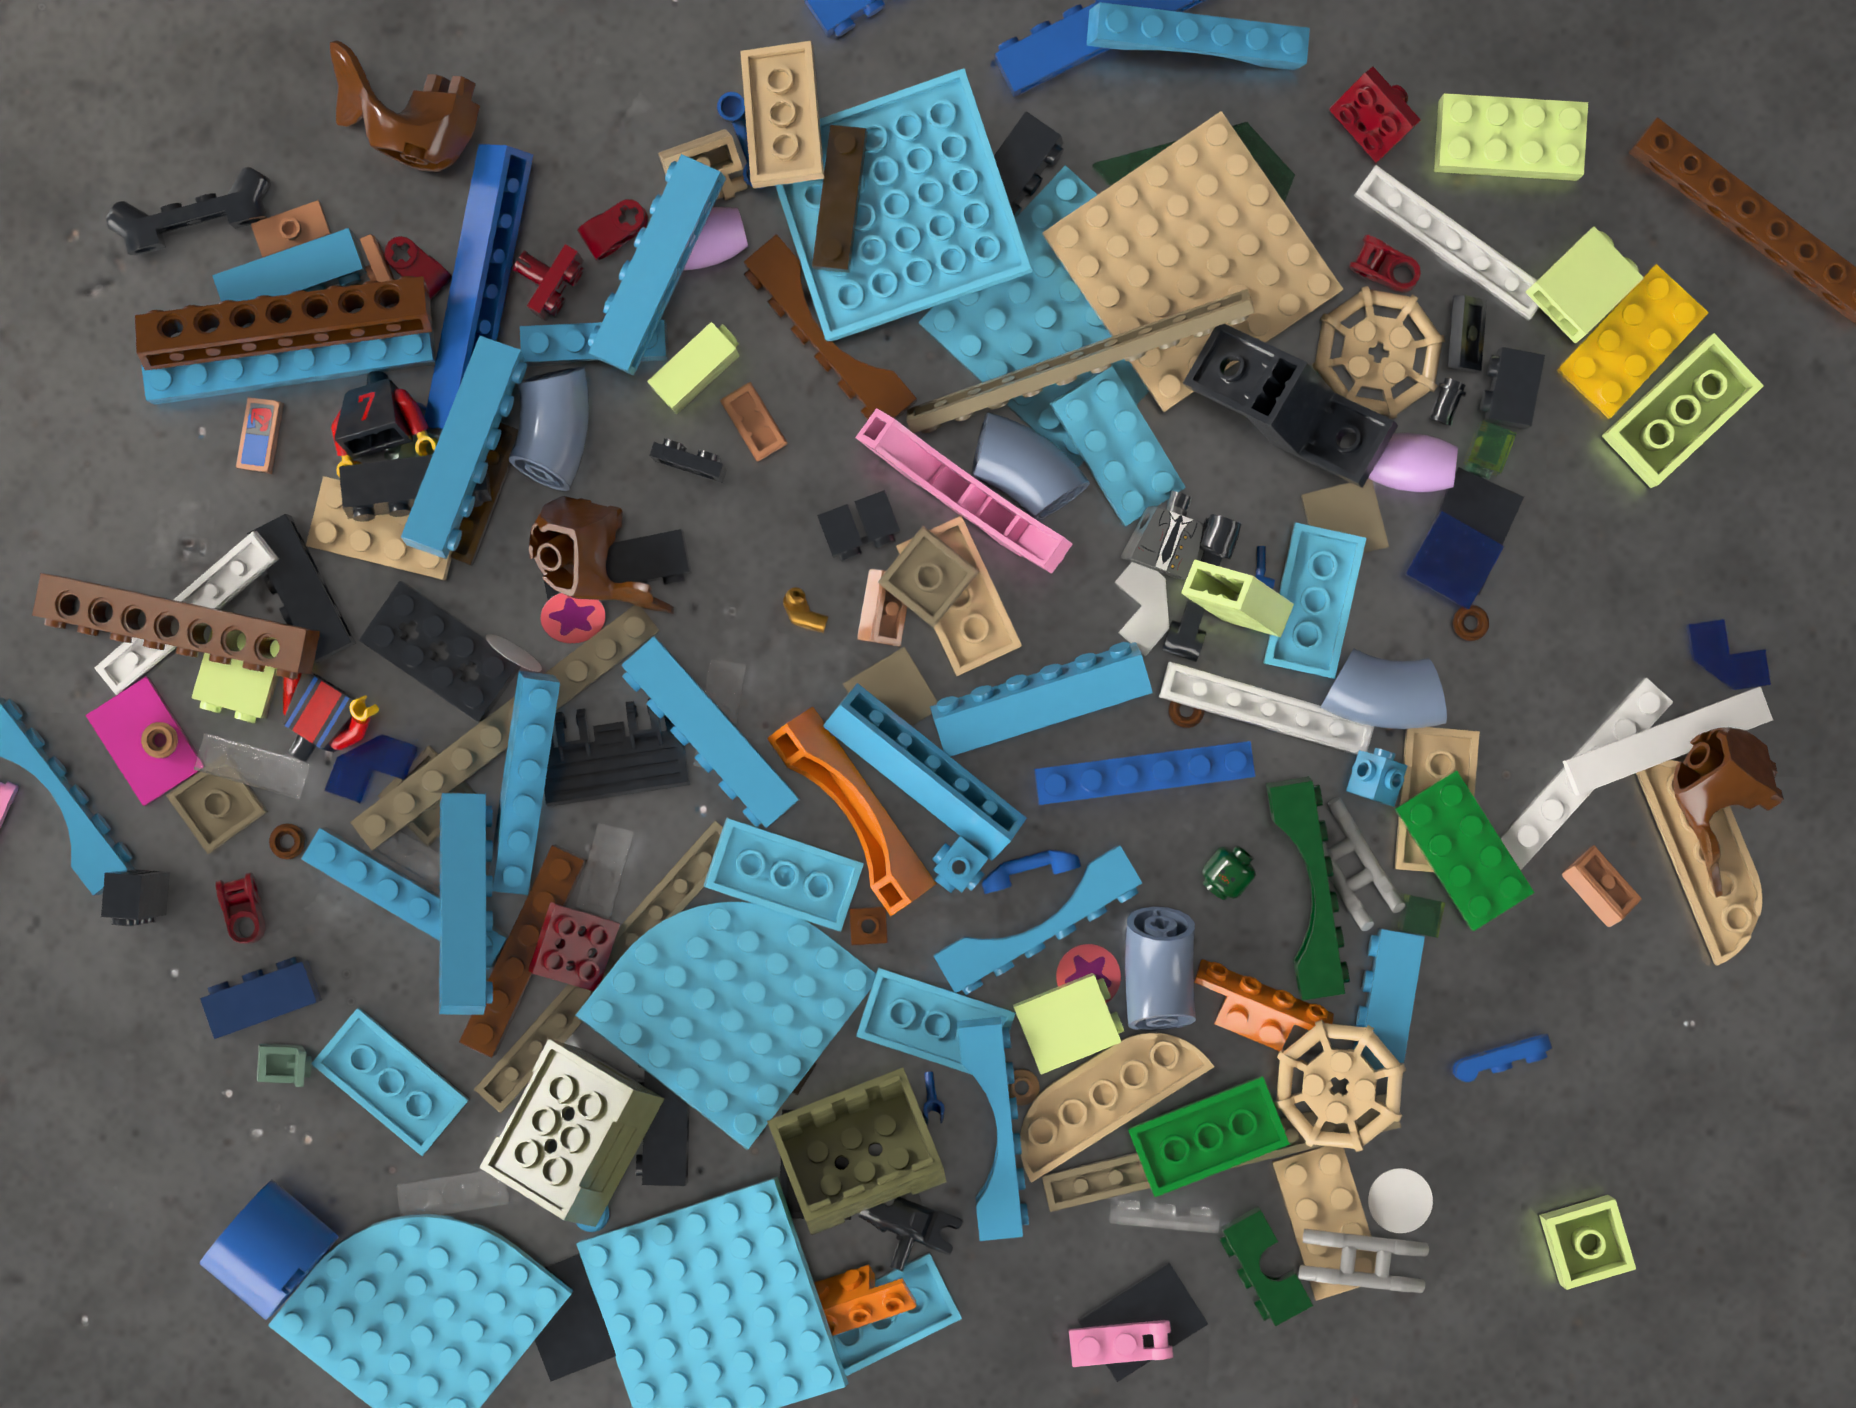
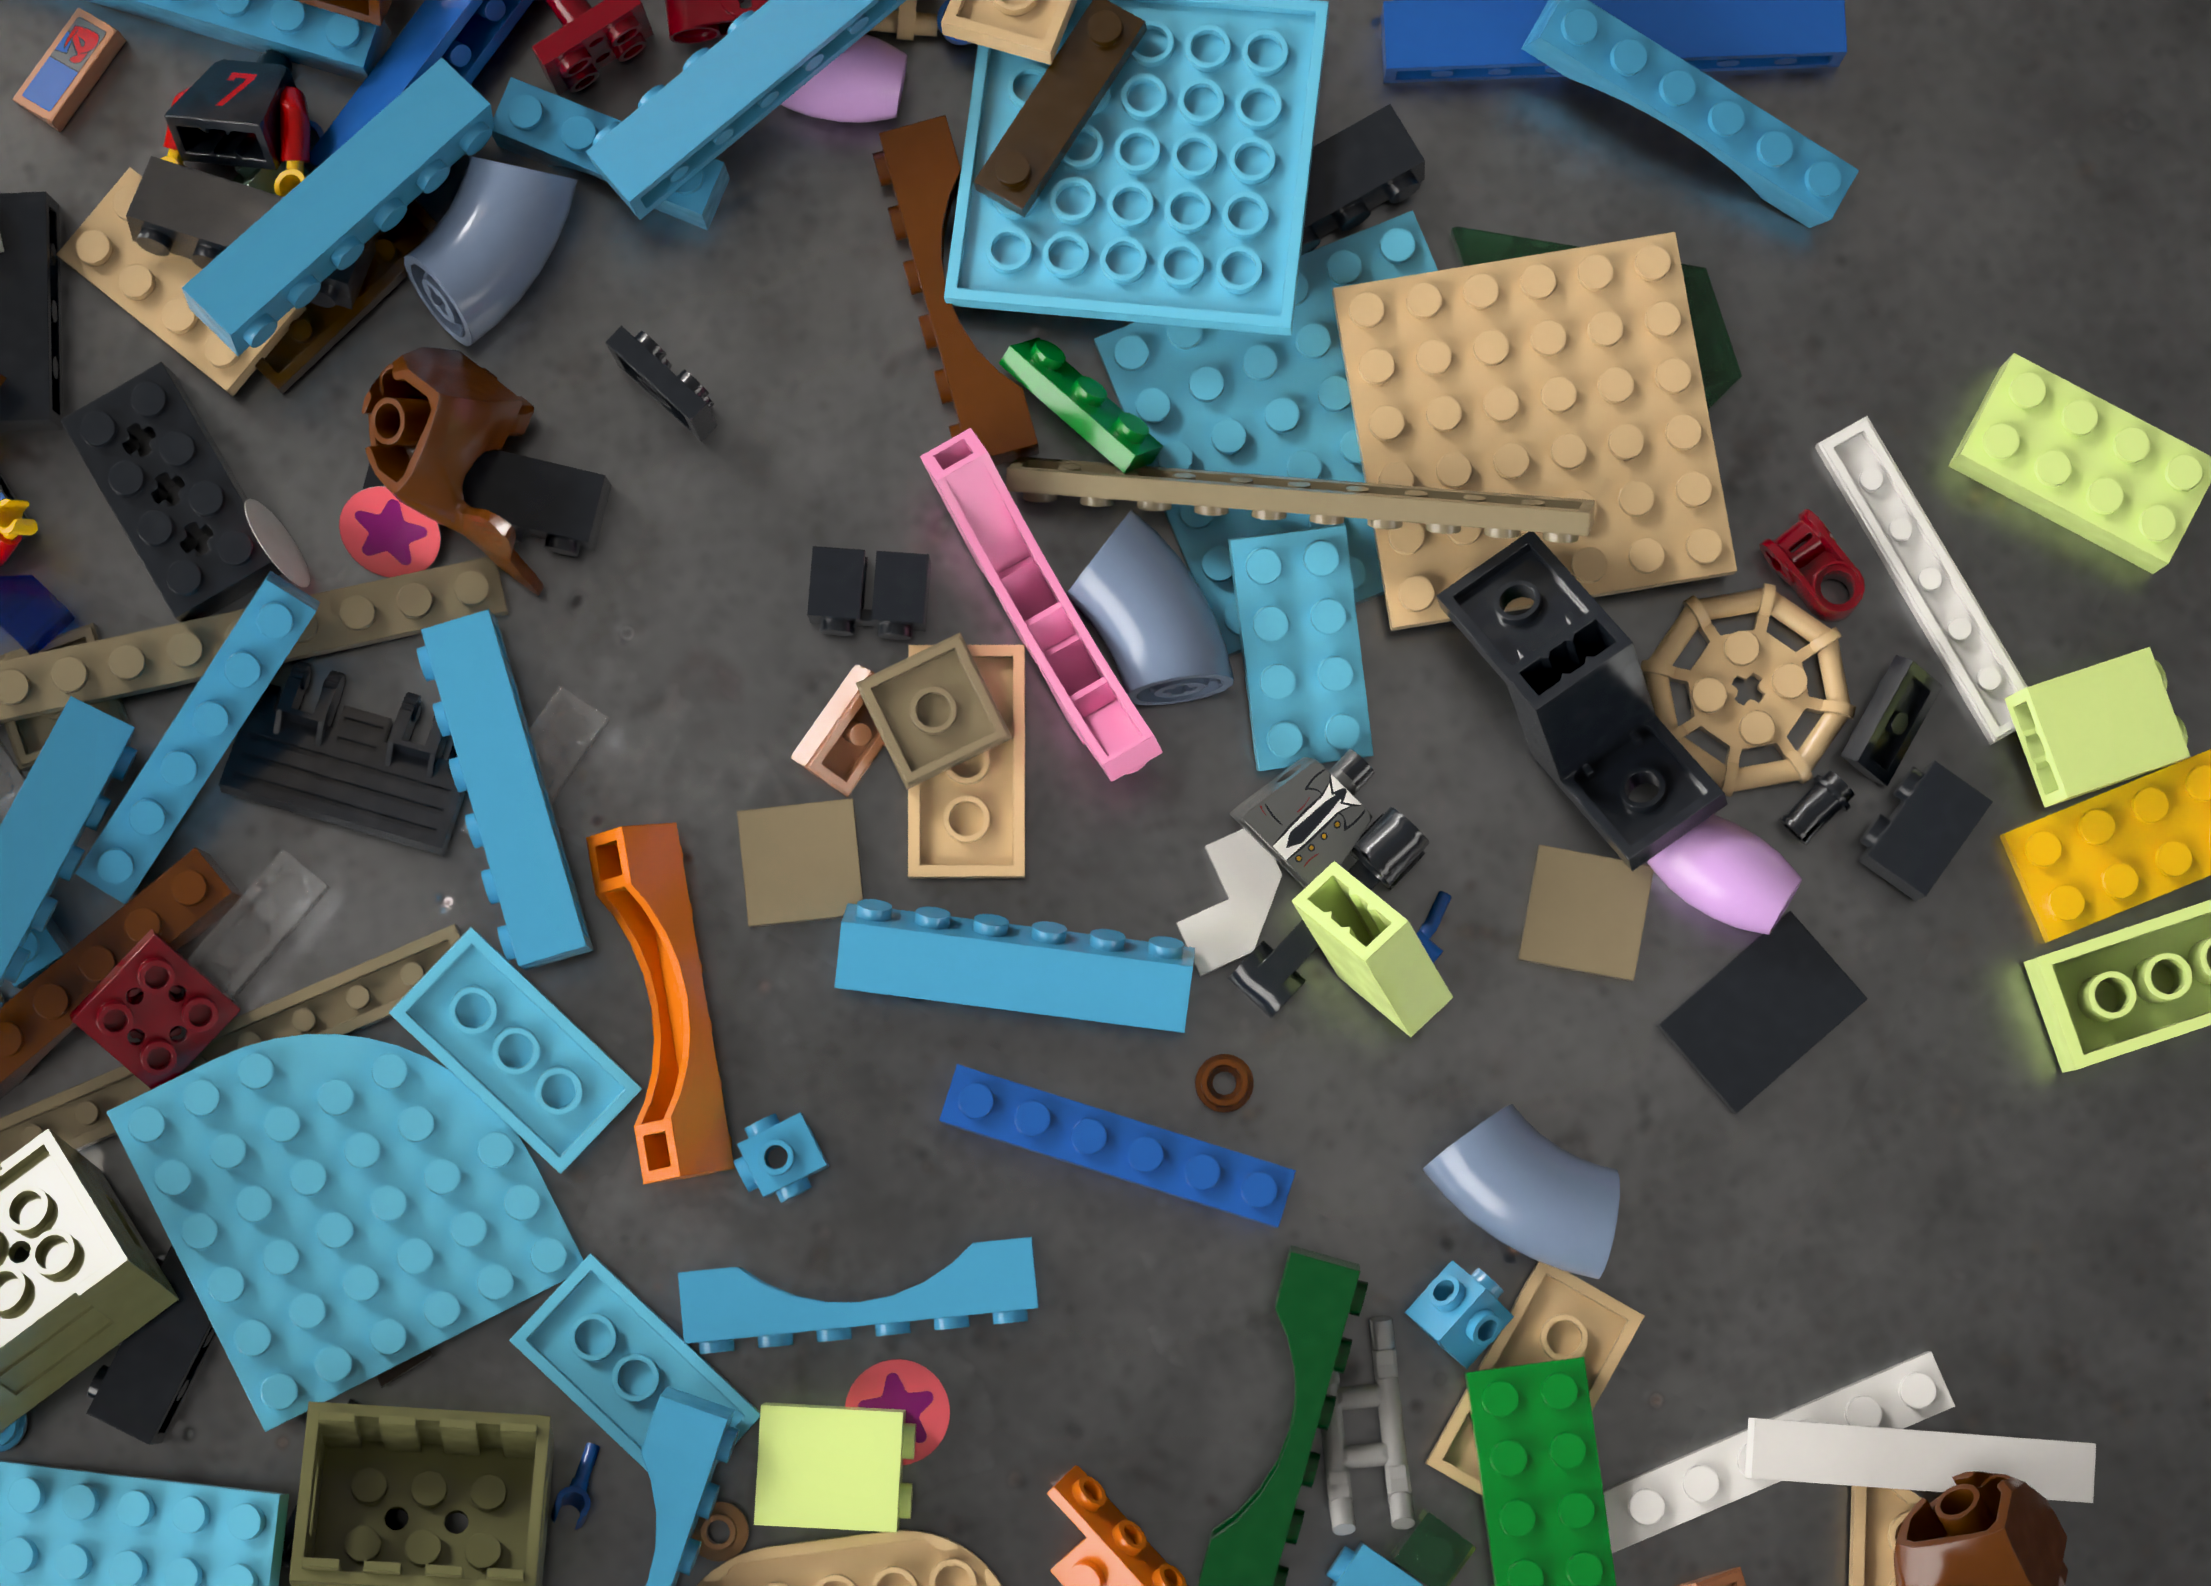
camera: 25 degrees right, 5 degrees down
yellowish green brick [647,322,739,414] -> none
nougat plate [720,382,788,463] -> none
pearl gold arm [783,587,828,633] -> none
dark azure brick [823,683,1027,861] -> none
reddish brown plate [849,906,888,945] -> none
blue bar [981,850,1081,894] -> none
sand blue brick [1125,906,1196,1031] -> none
white tile [1159,662,1374,755] -> none
dark green head [1202,846,1256,900] -> none
medium azure plate [1263,522,1366,679] -> none
dark red plate [1329,66,1421,163] -> none
clear blue plate [1405,511,1505,610] -> none
reddish brown plate [1453,605,1489,641] -> none
clear green brick [1463,420,1517,479] -> none
clear blue tile [1687,619,1771,690] -> none
none -> green plate [999,337,1163,473]

